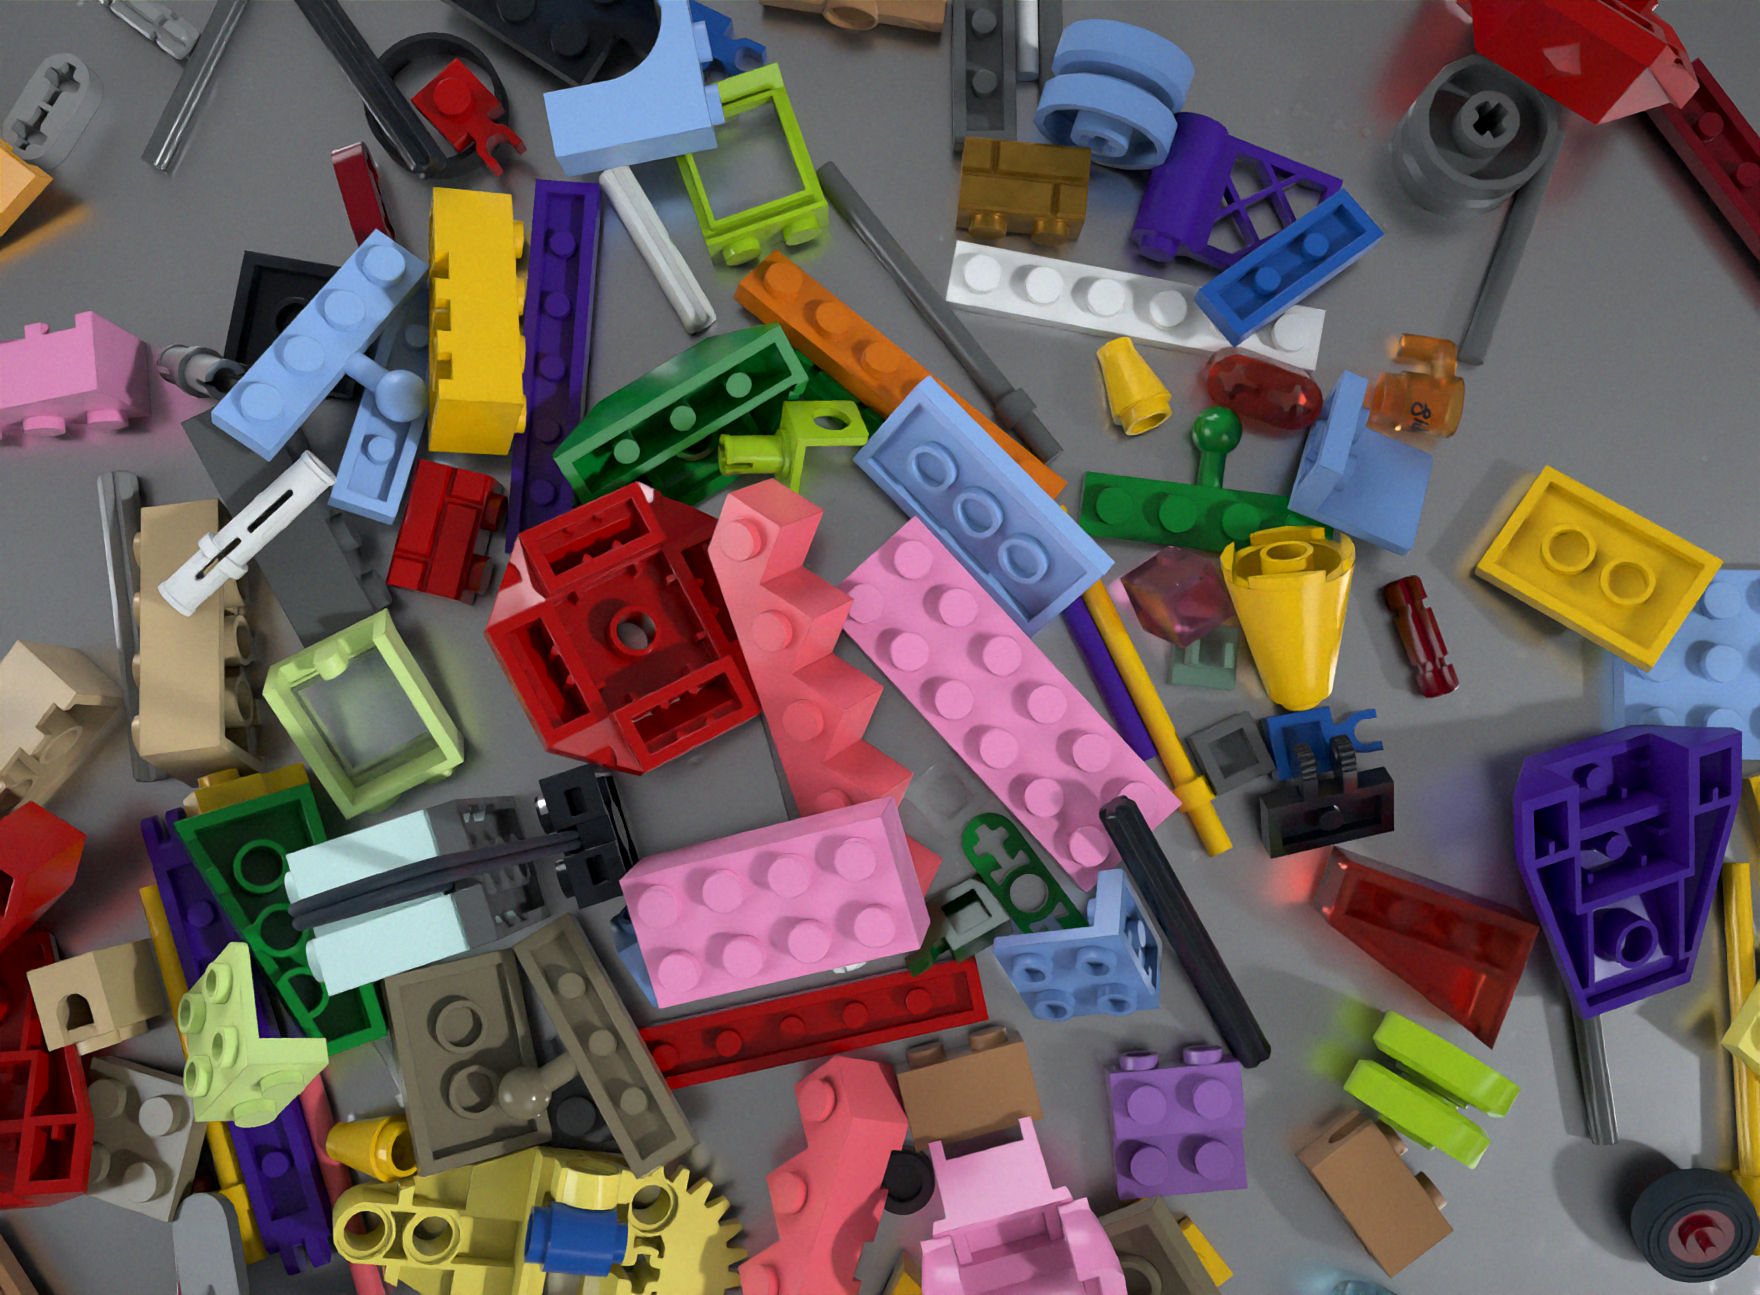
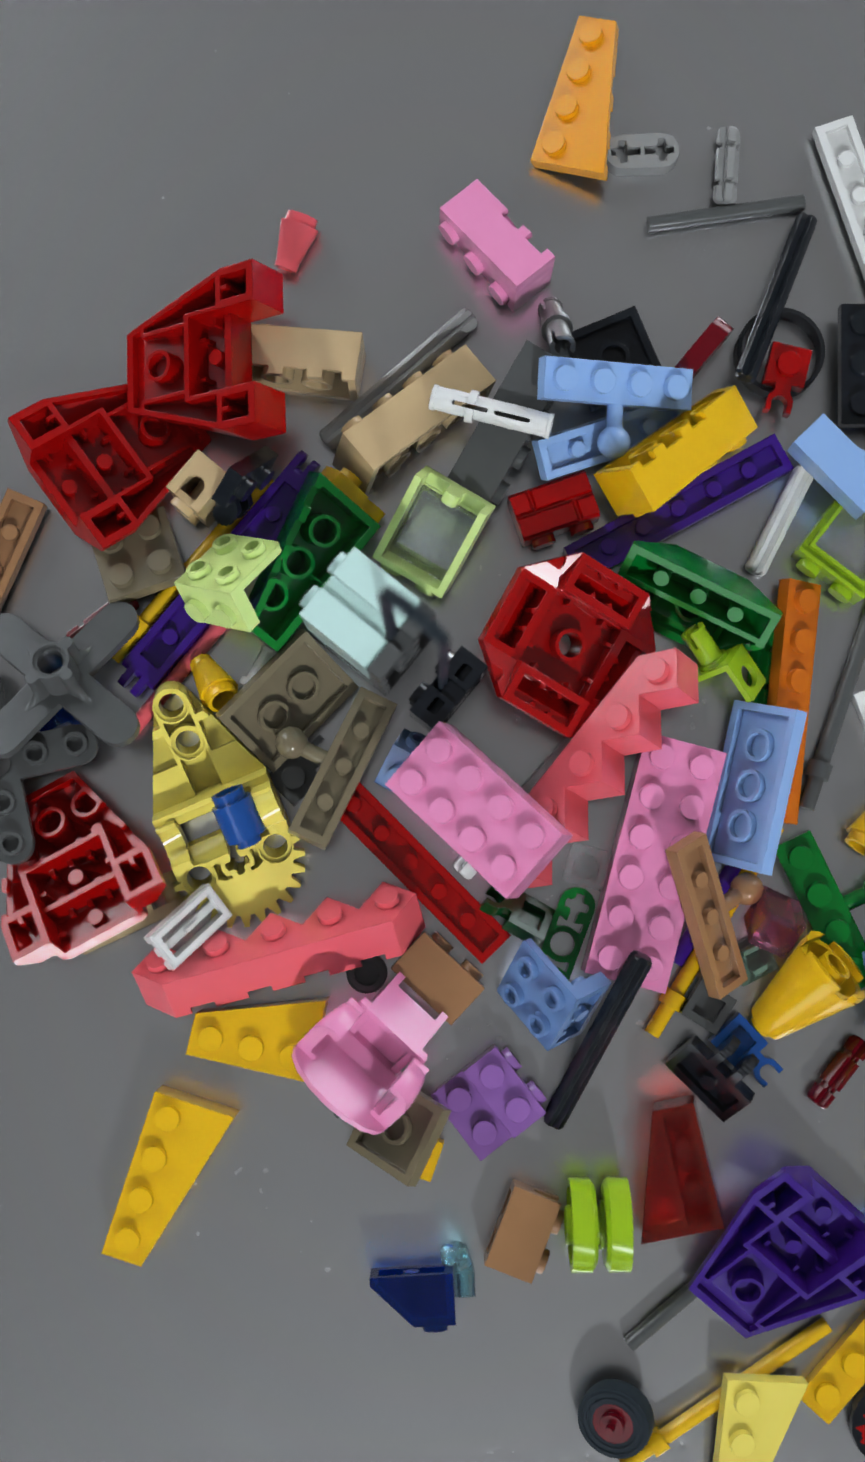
camera: 65 degrees right, 0 degrees up
none -> black hinge [211,445,278,526]
none -> medium nougat plate [665,831,763,1000]

